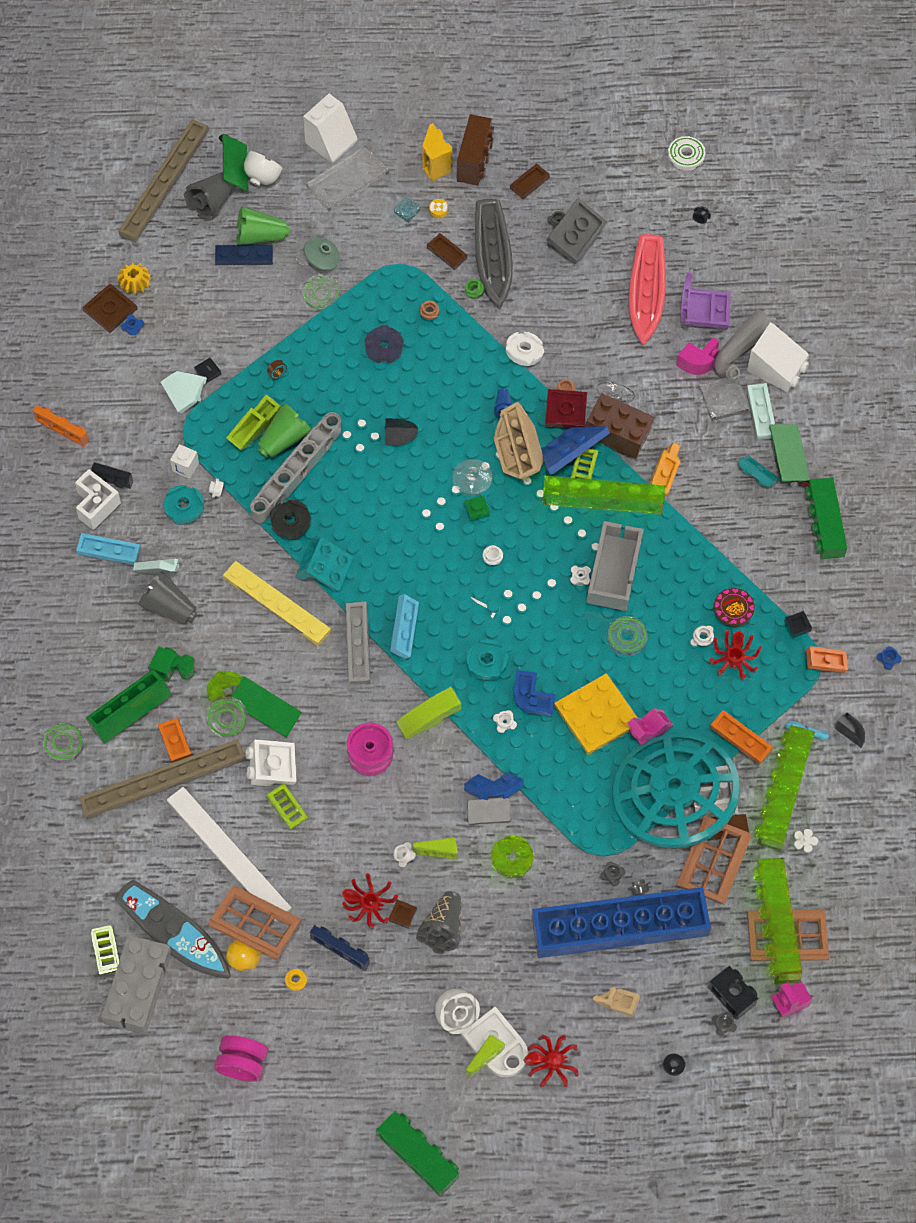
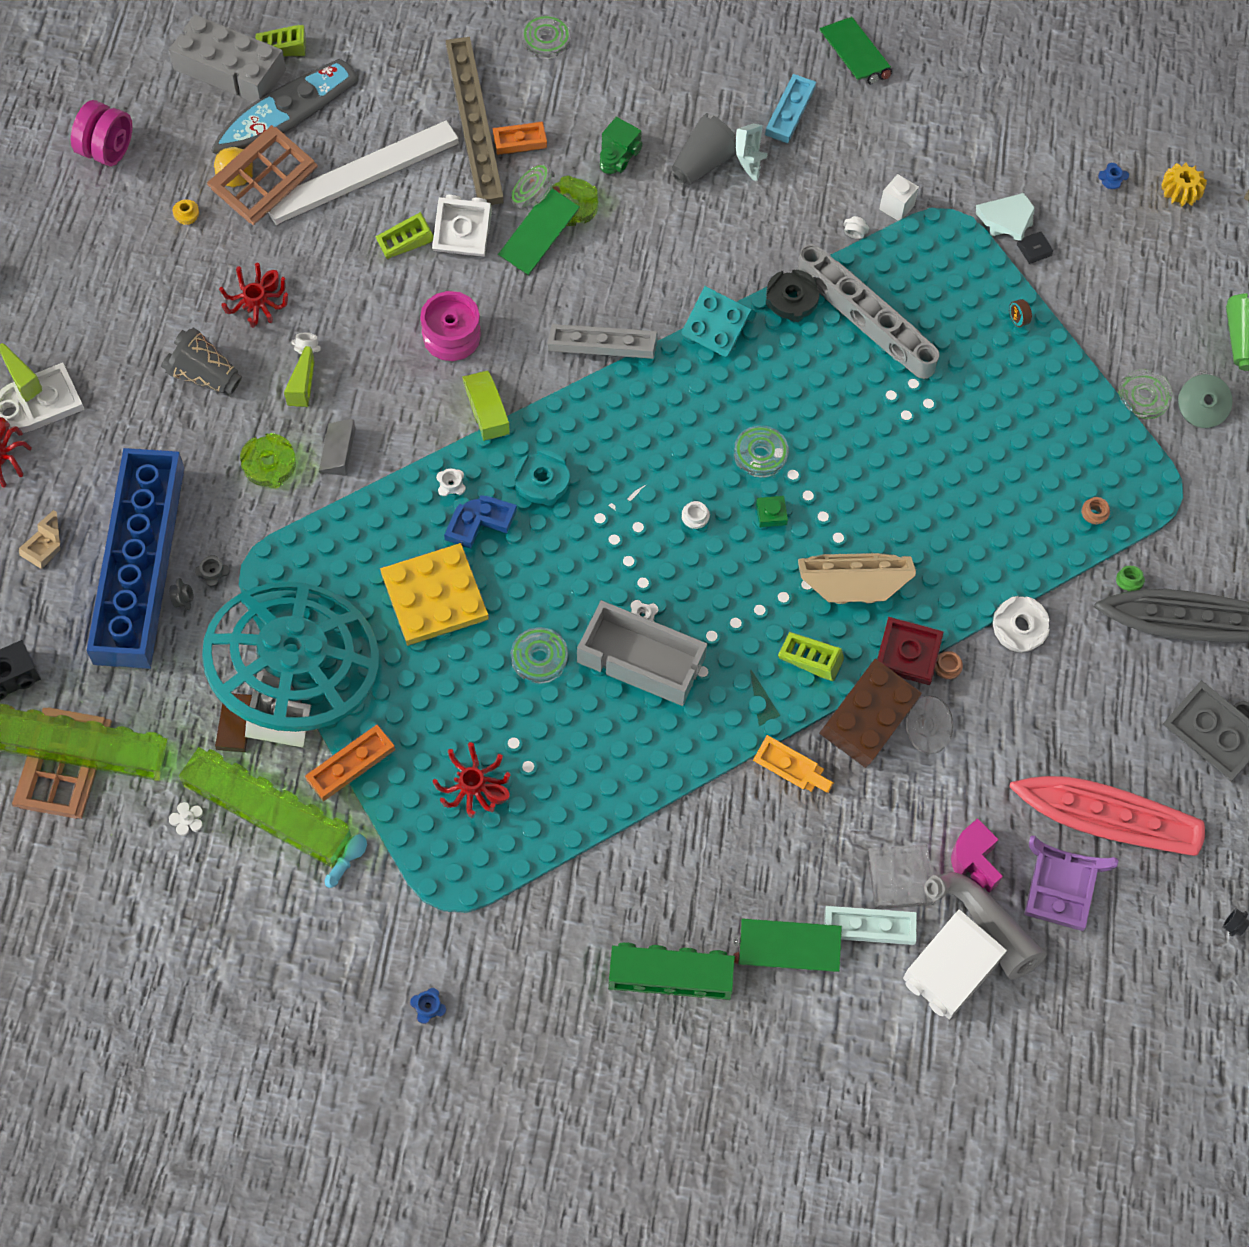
camera: 100 degrees right, 0 degrees up
orange plate [33,405,89,447] -> none
white brick [75,469,121,530] -> none
reddish brown tile [82,284,138,333] -> none
green brick [85,669,171,744] -> none
black plate [91,462,133,489] -> none
teal plate [163,485,204,525] -> none
dark blue plate [215,245,273,265] -> none
light yellow plate [223,561,331,646] -> none
lime slope [226,394,281,451] -> none
bright green cone [257,404,311,458] -> none
dark blue plate [310,925,370,971] -> none
plate [365,324,404,363] -> none
black brick [385,418,418,445] -> none
reddish brown plate [389,900,417,929] -> none
medium azure plate [390,594,419,659] -> none
reddish brown tile [427,233,468,270] -> none
white cylinder [435,988,480,1034] -> none
clear dish [453,459,493,495] -> none
blue plate [464,772,524,800] -> none
blue cone [494,388,512,418] -> none
blue wing [541,426,610,475] -> none
clear neon green brick [542,476,665,514] -> none
dark pink brick [627,708,674,745] -> none
nougat piece [676,816,752,905] -> none
white plate [693,626,714,646] -> none
reddish brown tile [713,588,755,628] -> none
teal plate [738,455,780,487] -> none
black plate [784,611,812,638] -> none
orange plate [806,646,848,673] -> none
black brick [835,712,865,748] -> none
none -> clear tile [734,425,789,477]
none -> green piece [819,17,892,84]

